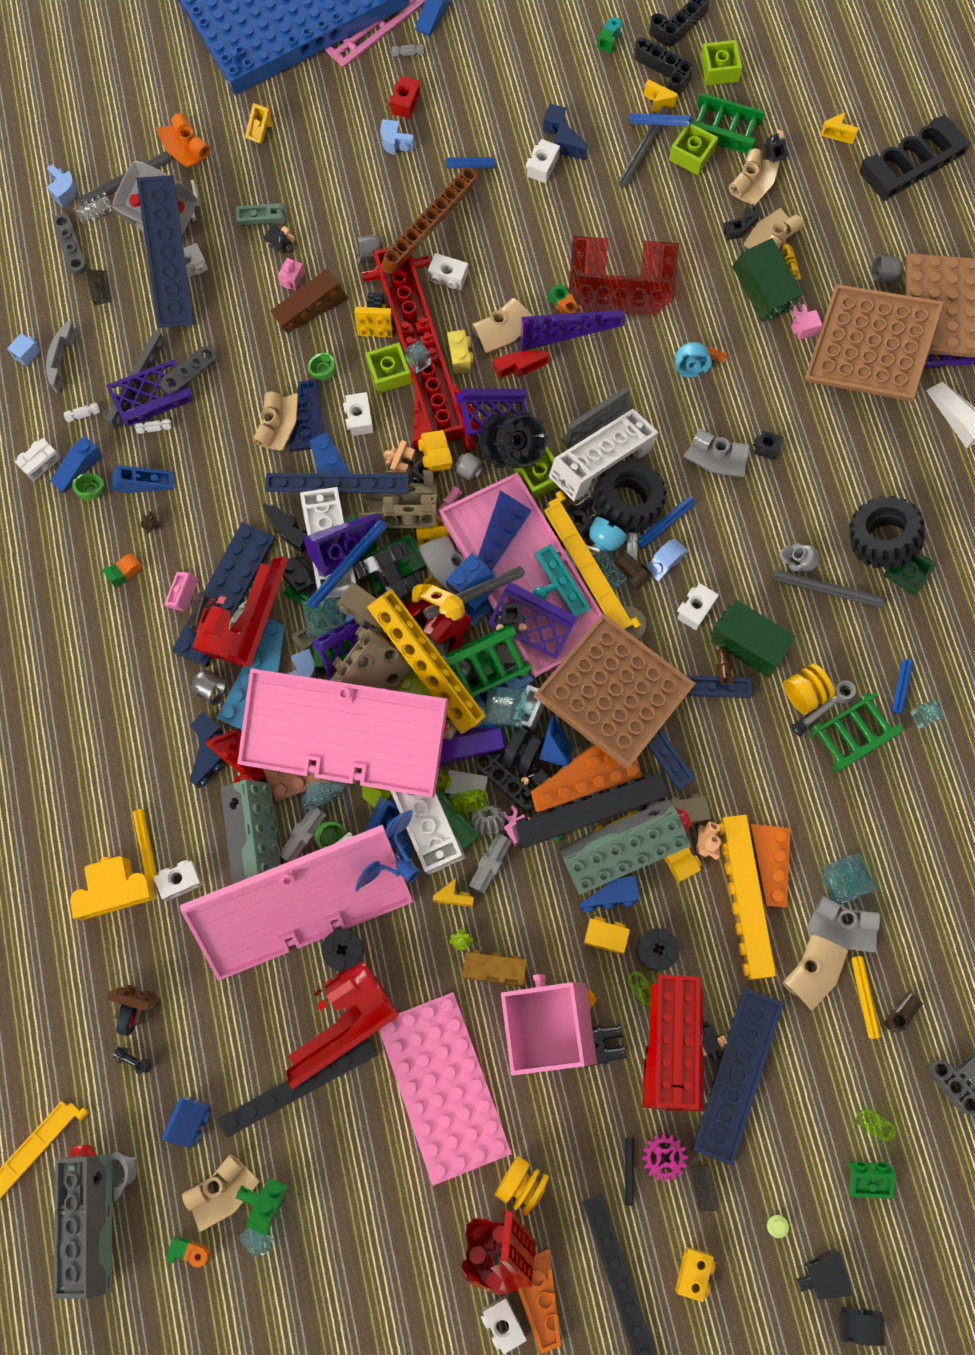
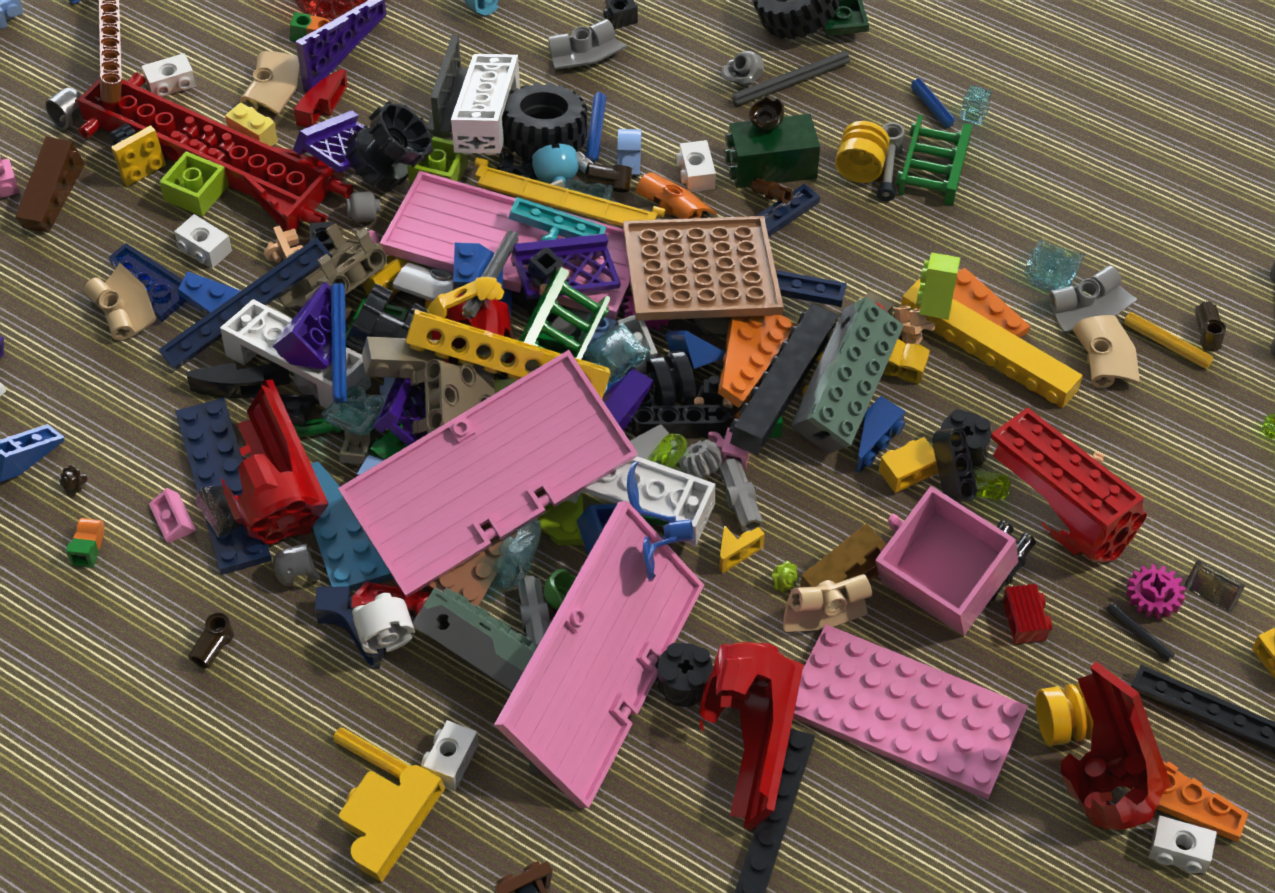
camera: 45 degrees left, 20 degrees down
bright green helmet [308,352,336,381] -> none
clear light blue brick [405,340,431,373] -> none
yellow brick [418,430,452,472] -> none
clear blue wing [478,490,532,571] -> none
dark blue plate [692,988,783,1166] -> none
none -> dark brown piece [188,612,234,669]
none -> white brick [352,593,415,654]
none -> orange panel [636,172,717,219]
none -> dark brown hair [749,96,785,131]
none -> tan panel [783,574,872,632]
none -> lime brick [916,252,960,320]
none -> black beam [932,428,977,502]
none -> red brick [1003,583,1052,644]

